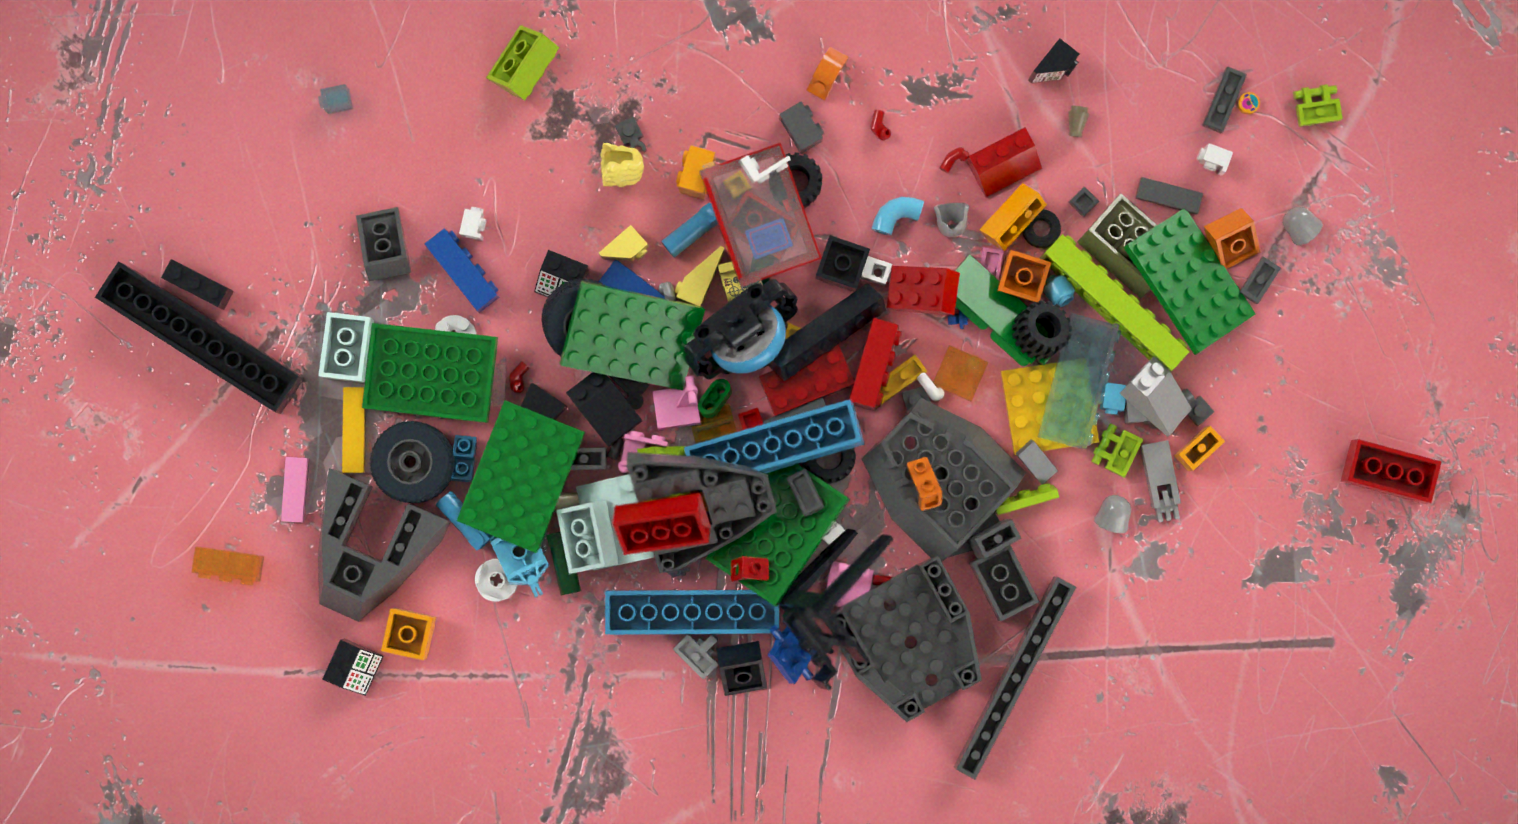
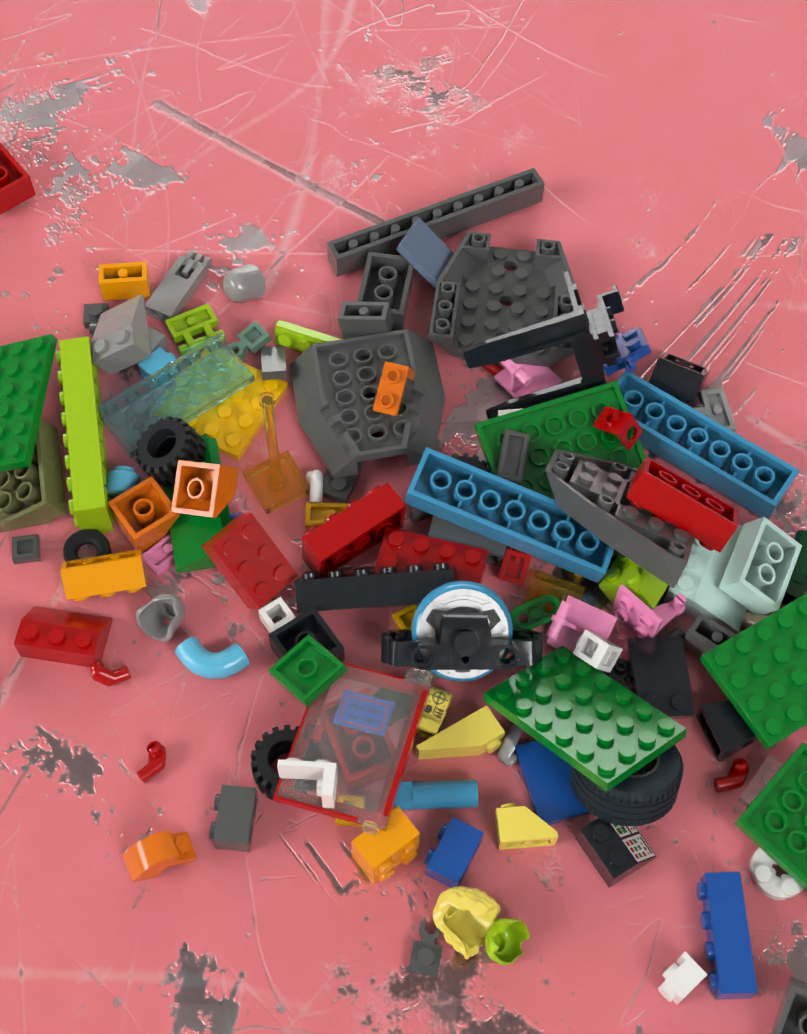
camera: 140 degrees left, 25 degrees down
none -> orange slope [171,460,239,518]
none -> sand green plate [227,320,272,361]
none -> green tile [268,634,347,708]
none -> sand blue tile [396,218,454,289]
none -> blue brick [424,817,484,888]
none -> lime hair [485,918,530,965]
none -> white brick [573,629,623,673]

